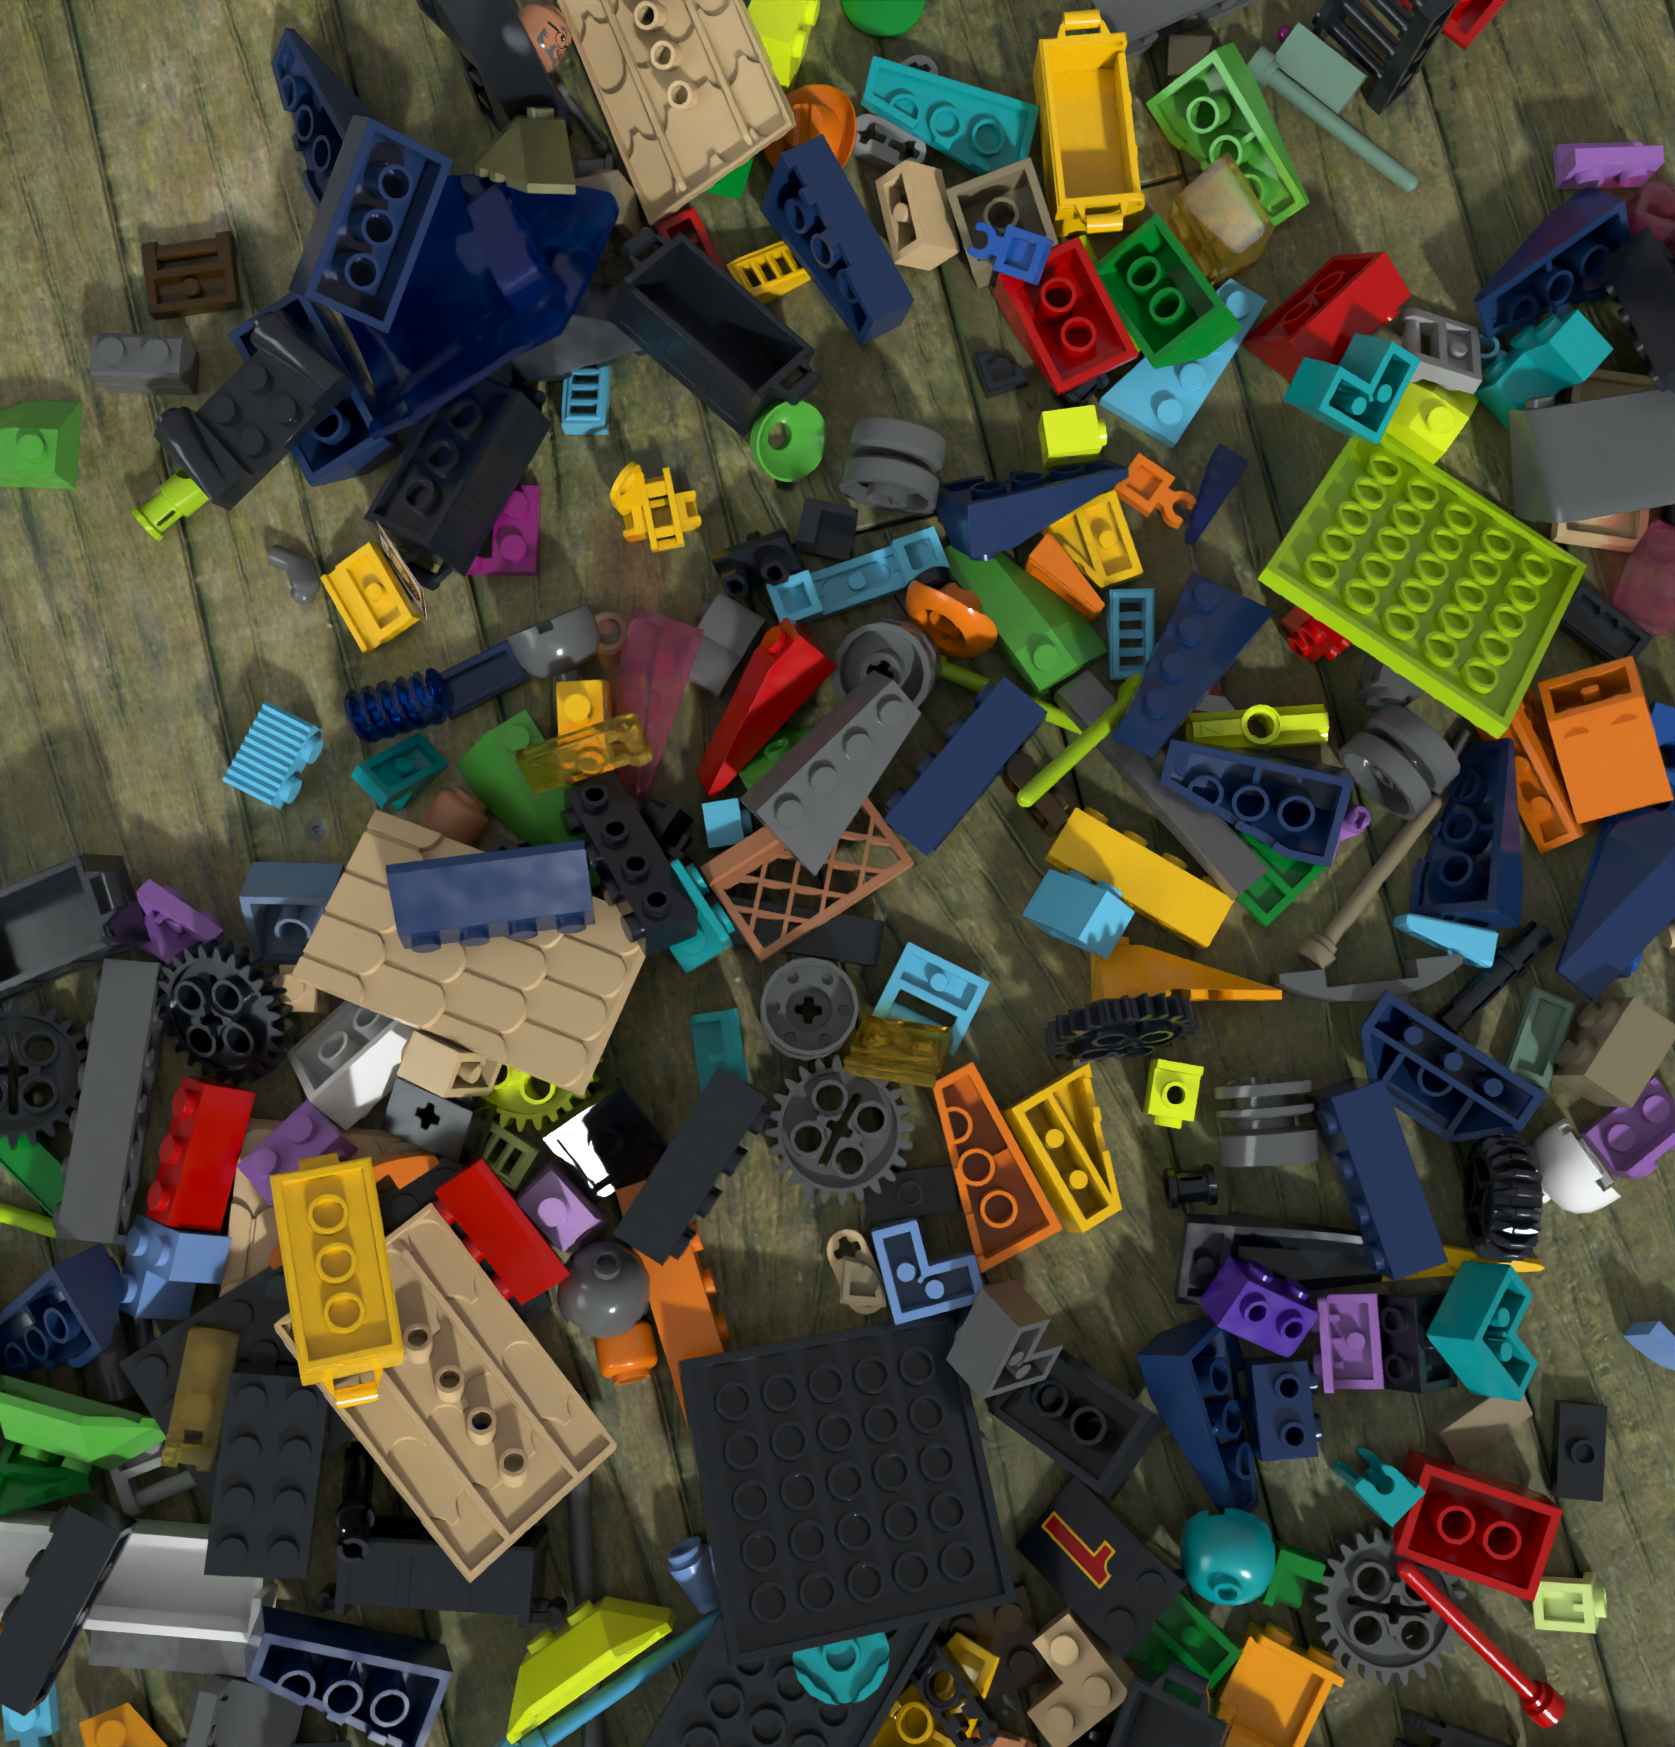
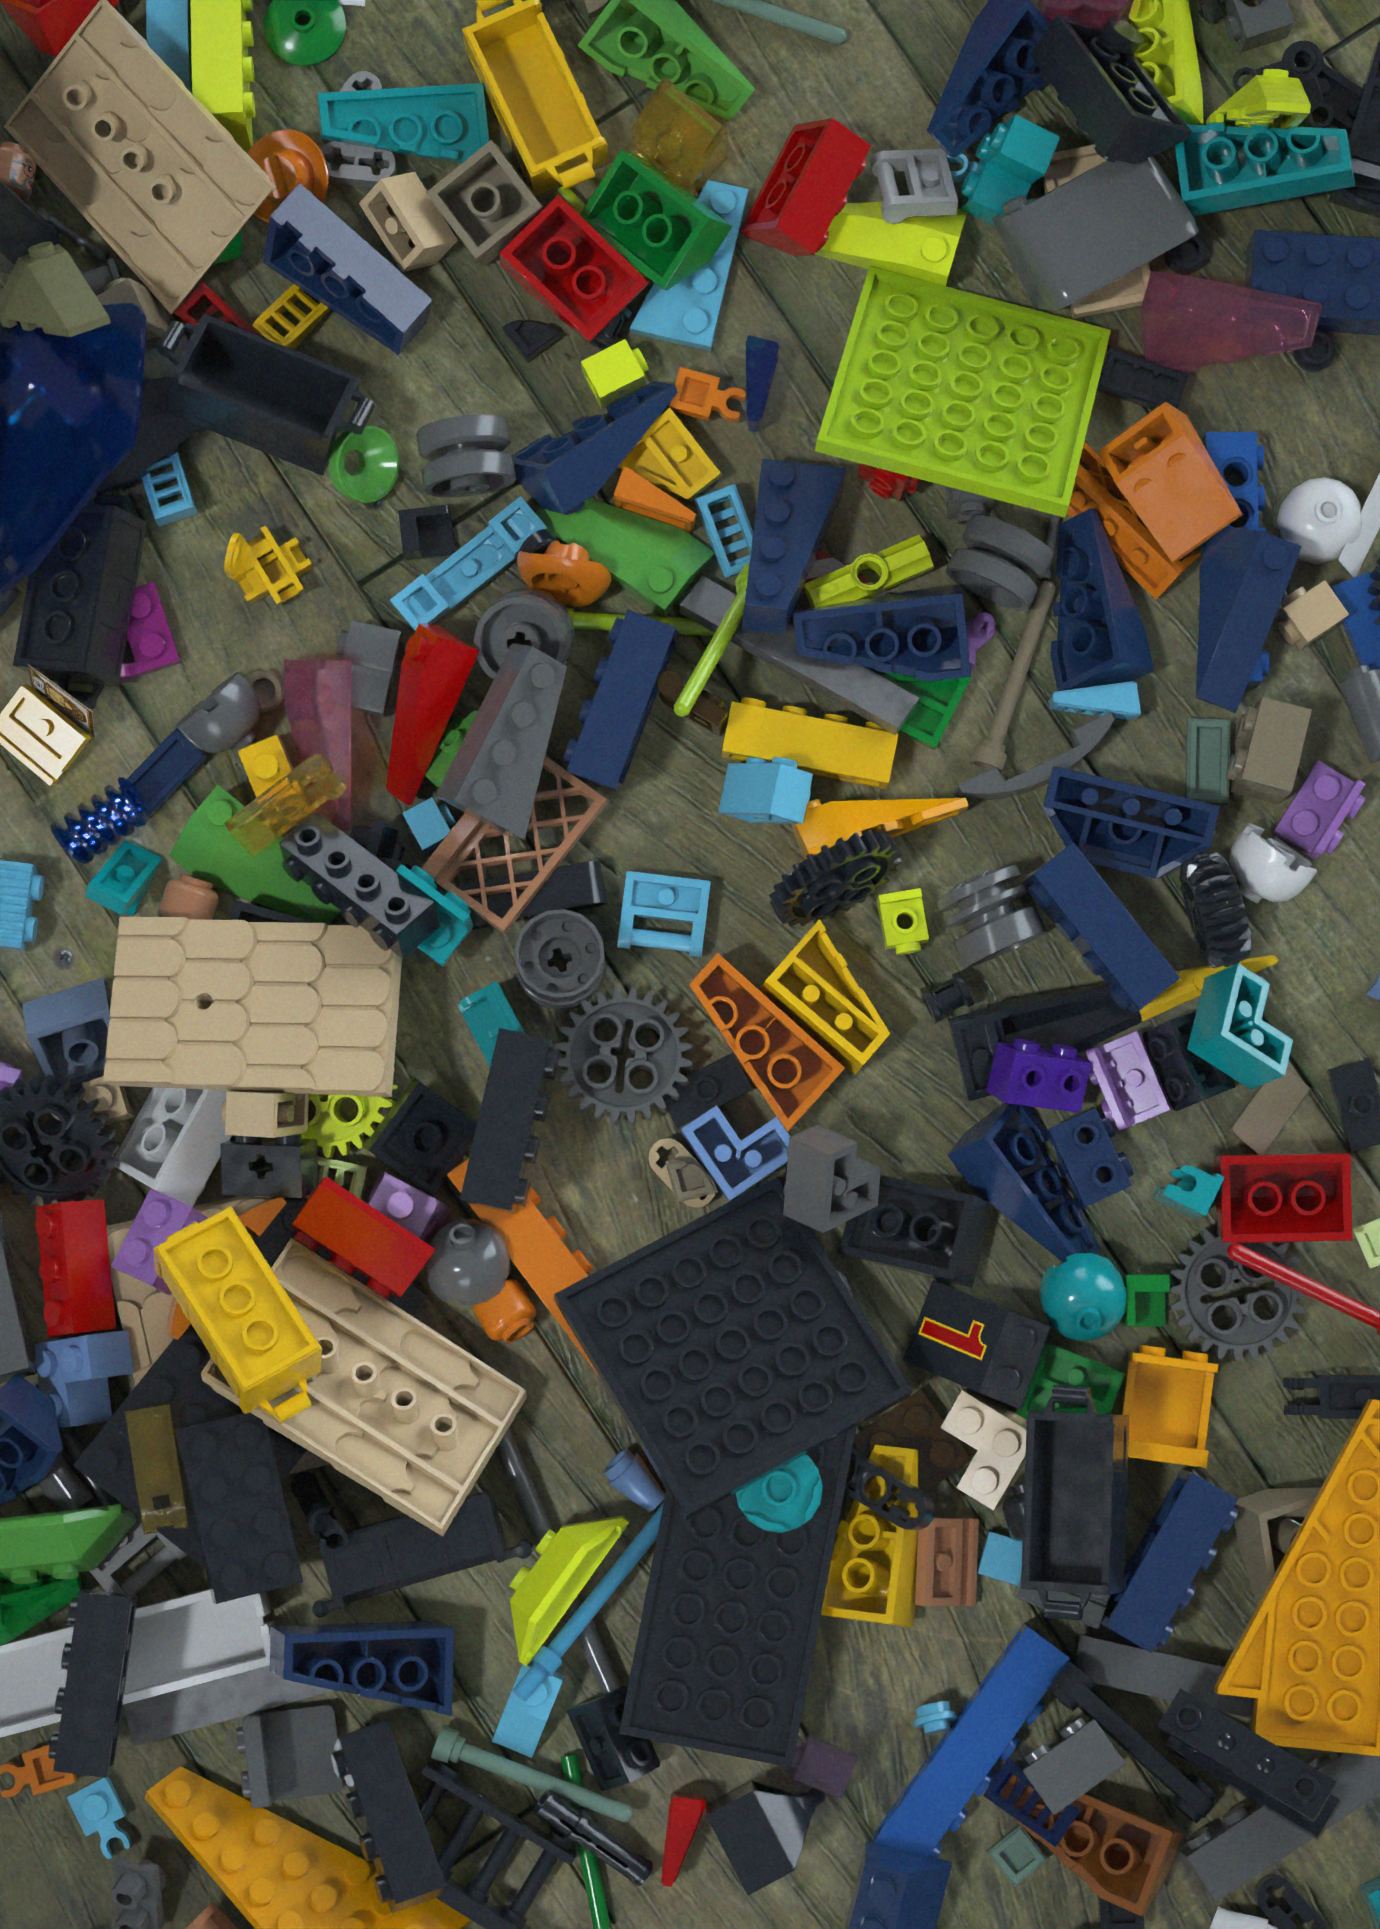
camera: 20 degrees left, 0 degrees up
dark blue slope [386,840,595,953] -> none
black hips [711,528,803,600] -> none
clear yellow plate [844,1015,953,1088] -> none
blue plate [967,222,1054,286] -> none
teal brick [1283,333,1421,445] -> none
black pin [1434,921,1553,1035] -> none

